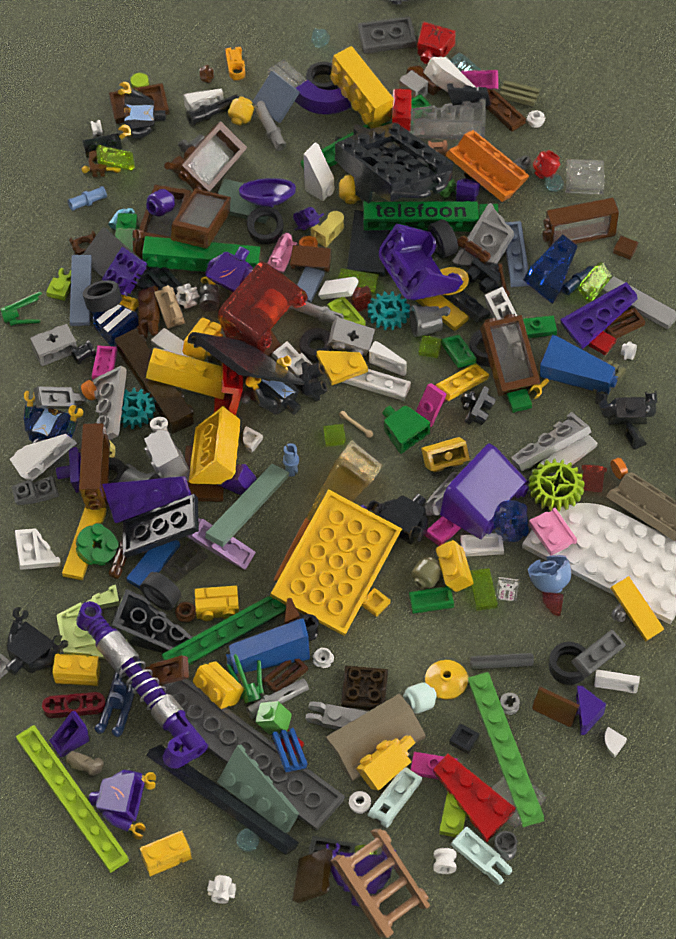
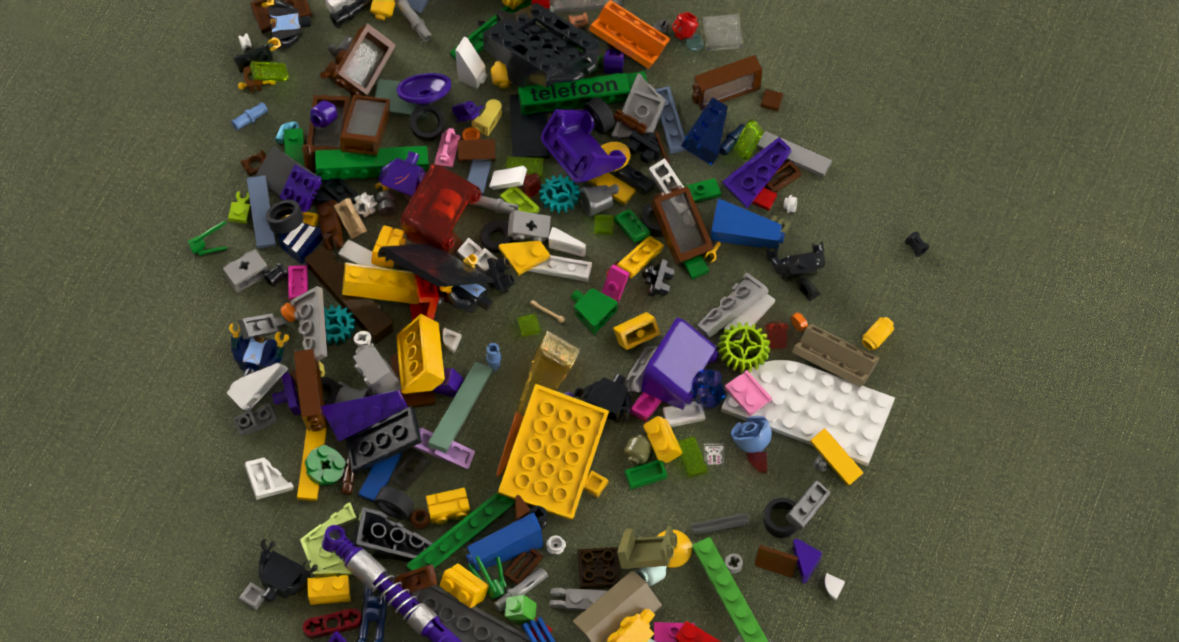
camera: 10 degrees left, 5 degrees up
black plate [449,723,480,754] -> none
white tile [594,670,640,693] -> none
none -> olive panel [617,526,677,569]

